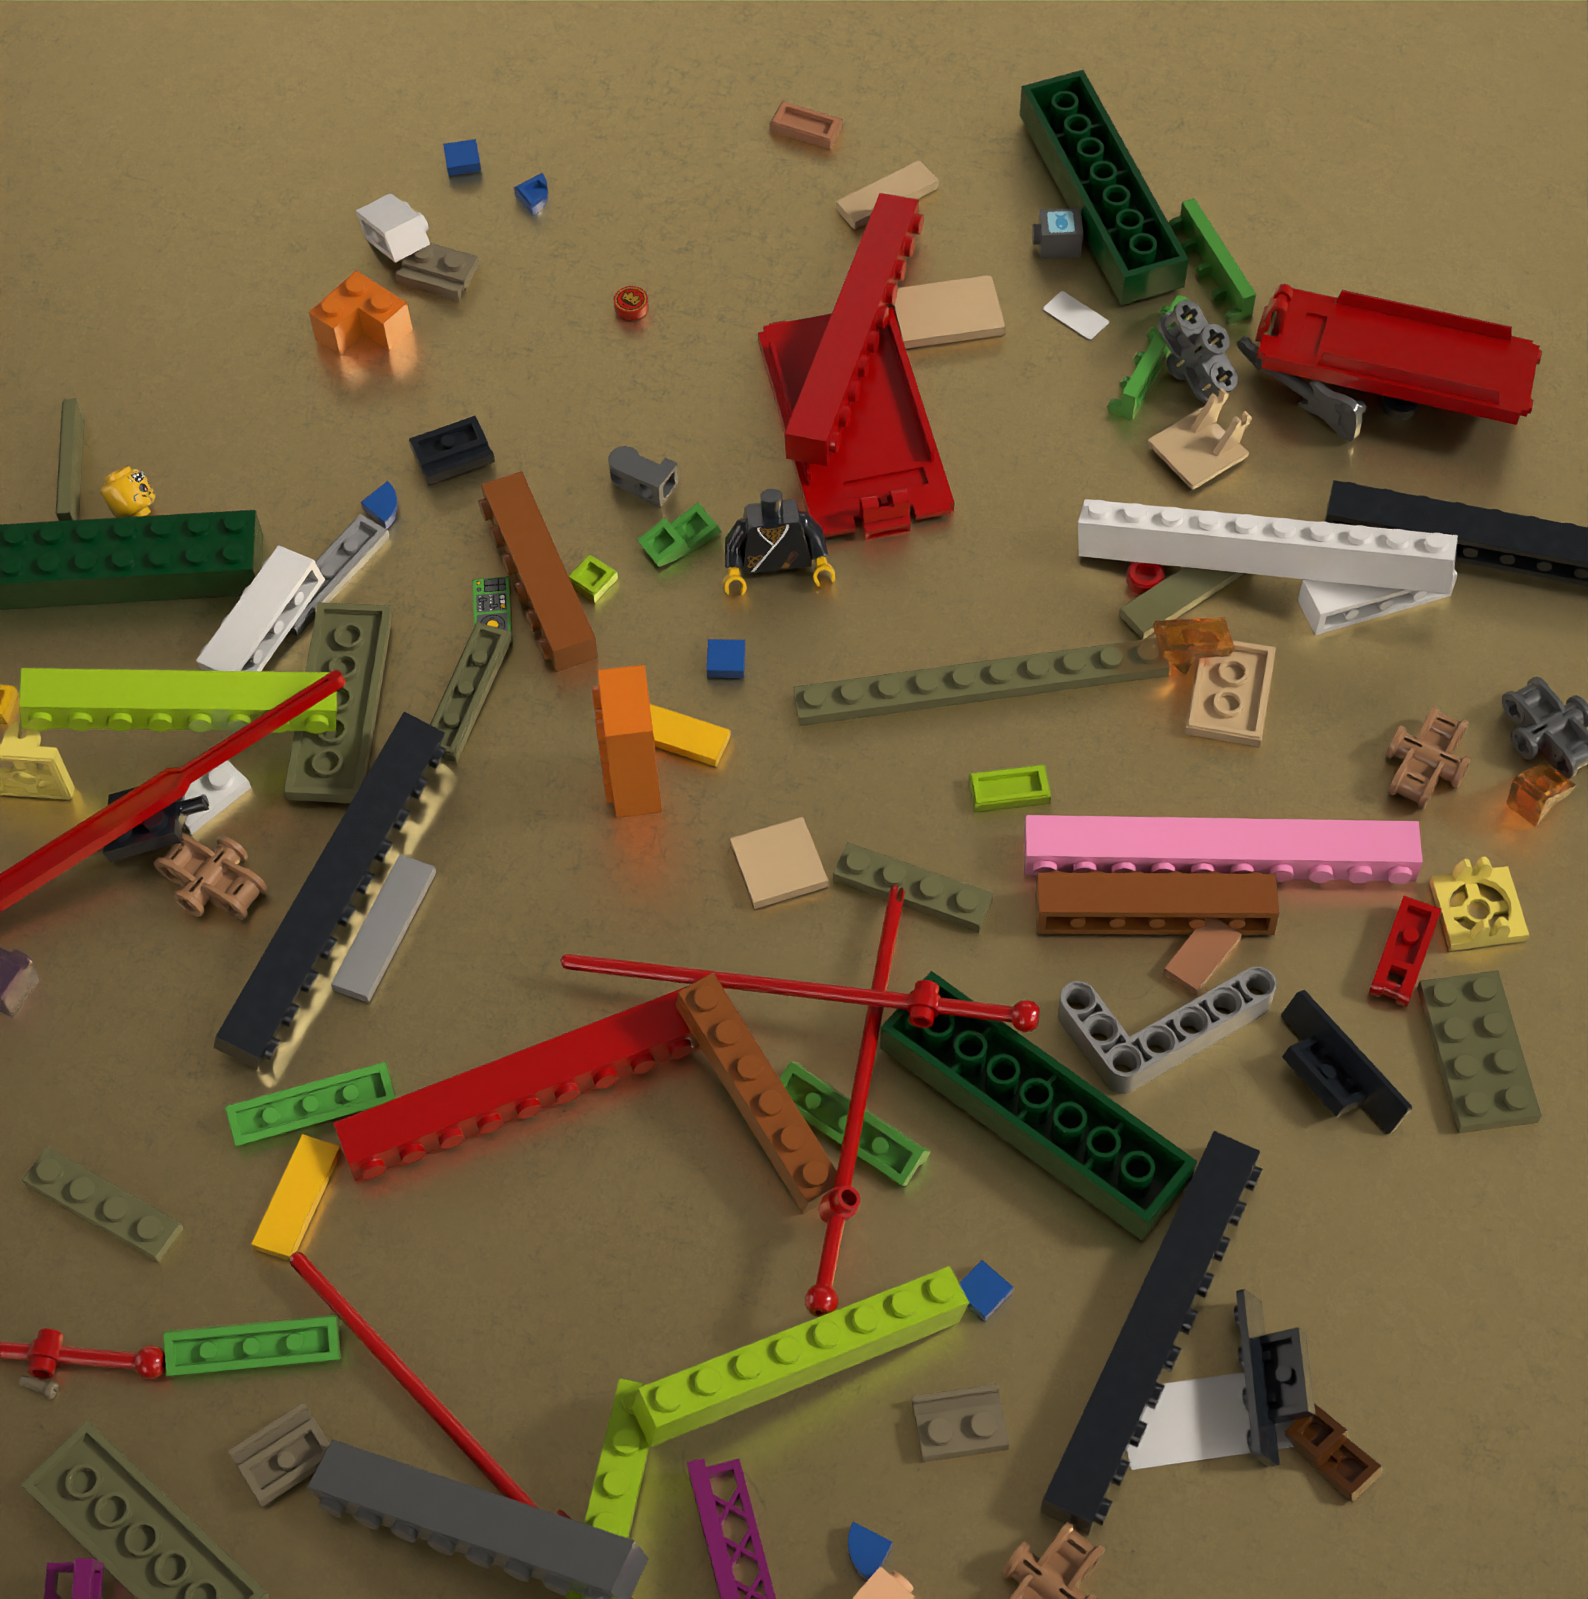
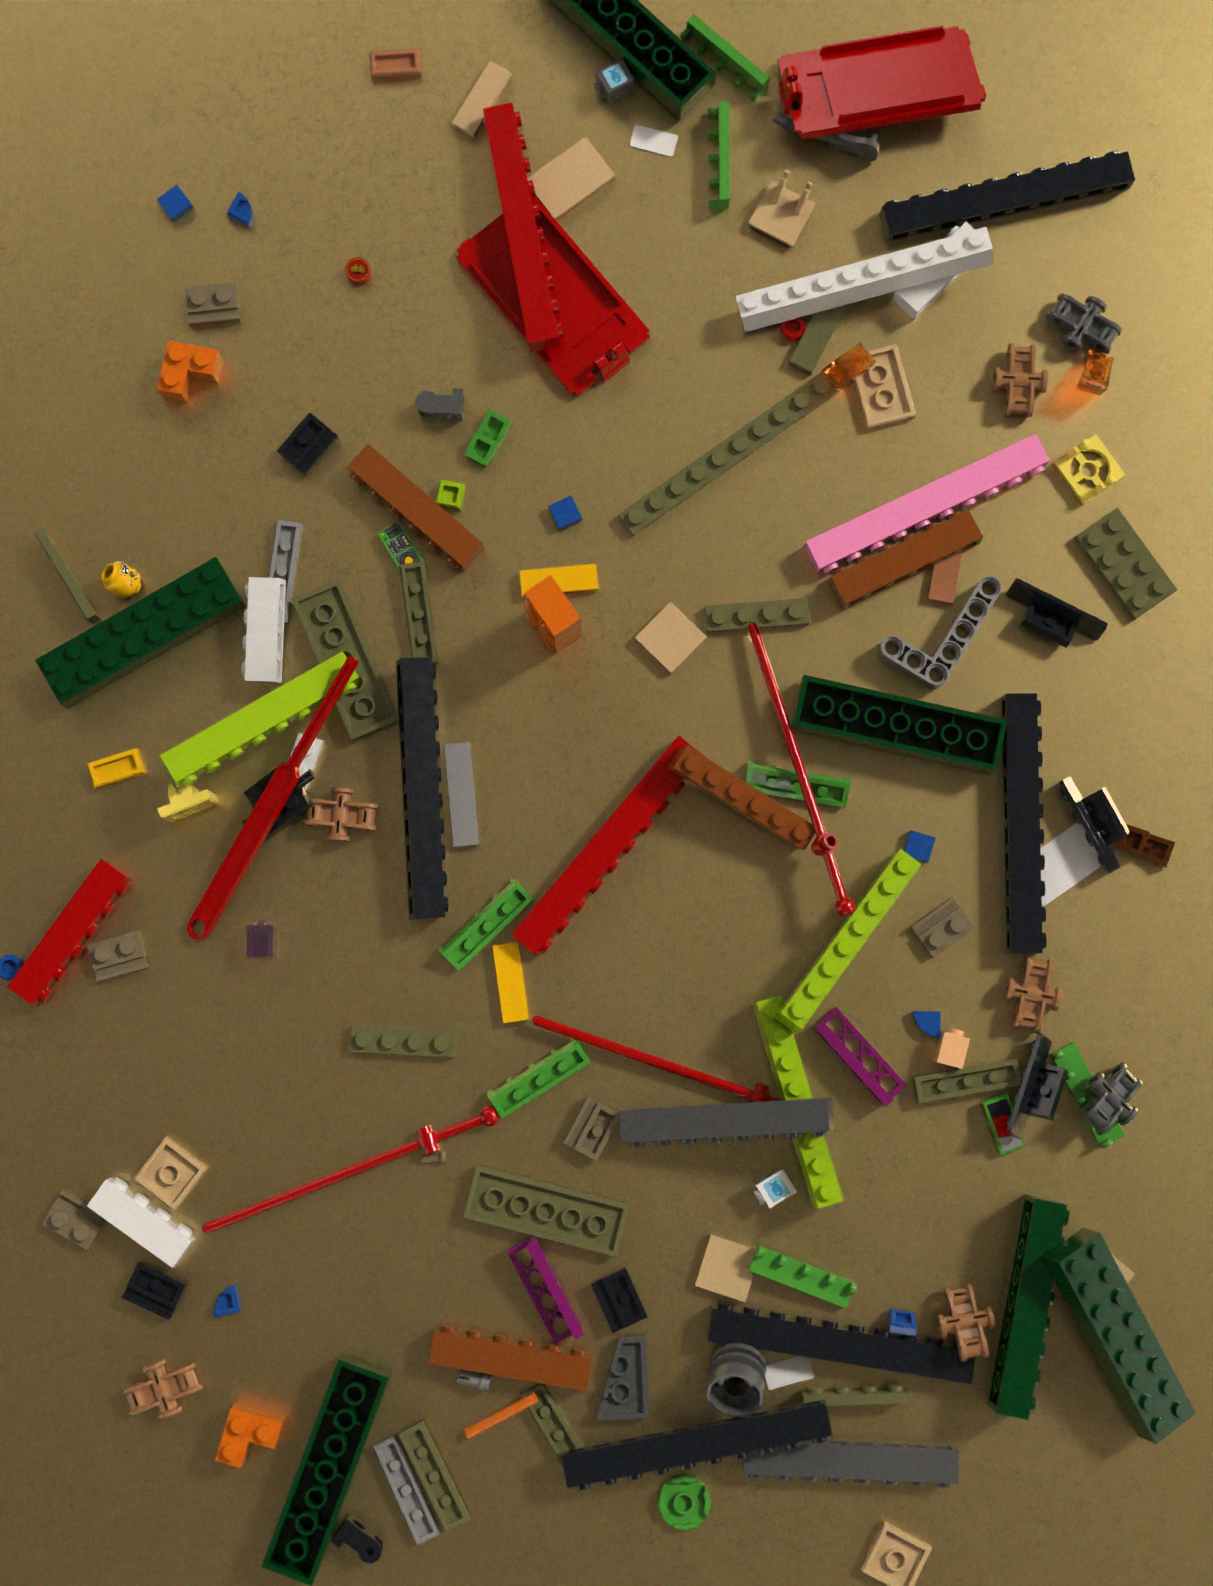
camera: 30 degrees left, 25 degrees up
white brick [356,193,430,262] -> none
blue tile [361,481,398,529] -> none
red bar [560,954,1040,1032] -> none
black torso [722,489,835,595] -> none
lime tile [968,764,1051,813] -> none
dark grey axle [1158,300,1238,404] -> none
red plate [1368,896,1442,1007] -> none

